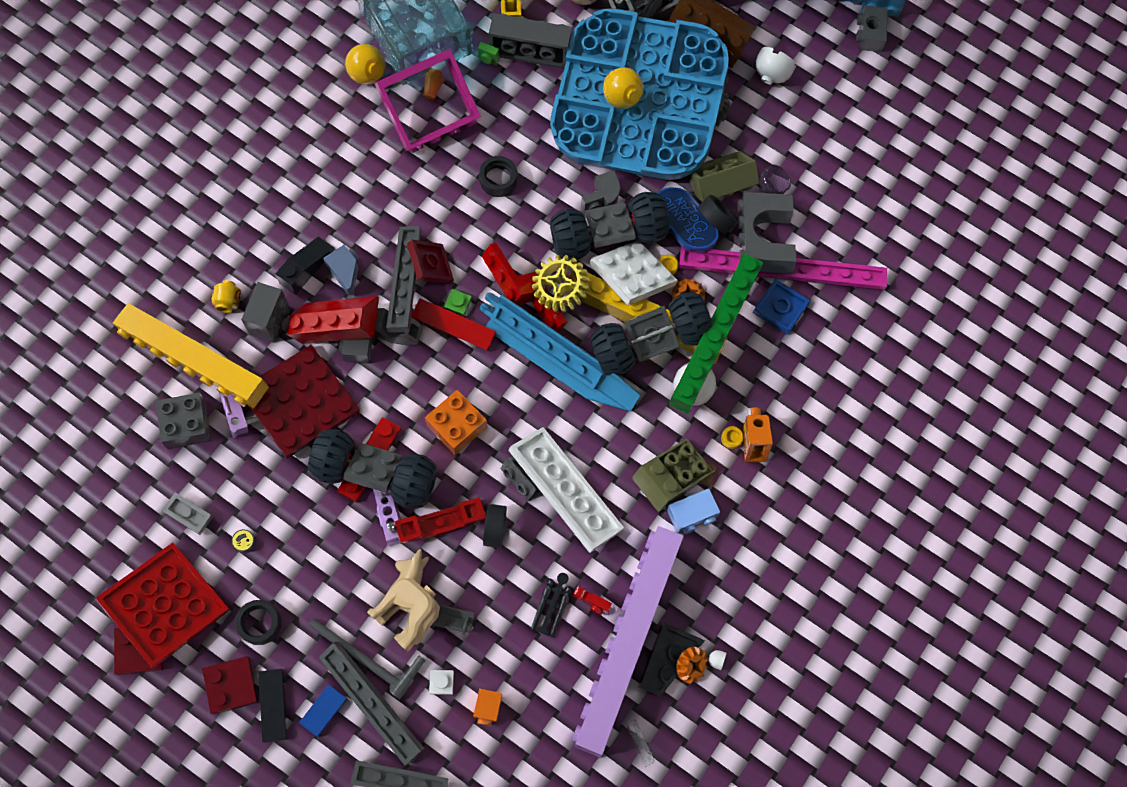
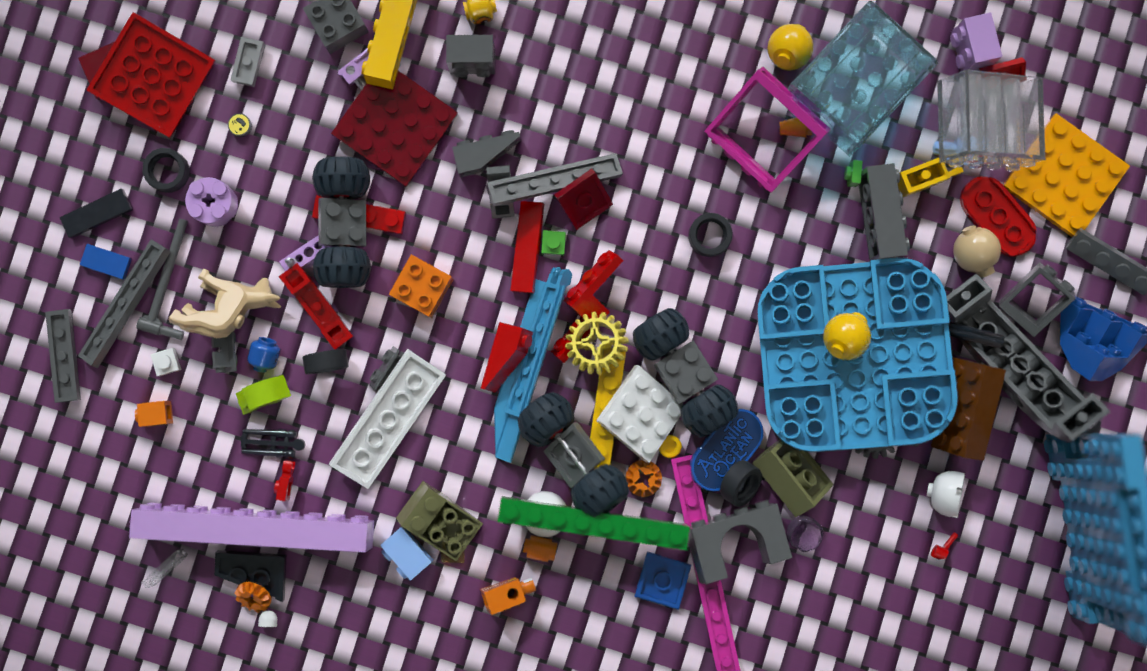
camera: 75 degrees right, 15 degrees up
dark red plate [202,656,258,715] -> none
black slope [275,236,335,295] -> none
red slope [287,296,379,344] -> none
sand blue slope [323,245,359,297] -> none
dark grey brick [581,170,620,211] -> none
yellow tile [721,426,744,449] -> none
dark grey brick [856,5,888,52] -> none
none -> lavender brick [185,177,238,227]
none -> lime brick [235,375,291,415]
none -> blue head [247,337,280,373]
none -> red slope [481,322,533,393]
none -> orange brick [523,535,558,562]
none -> red hand [931,532,958,560]

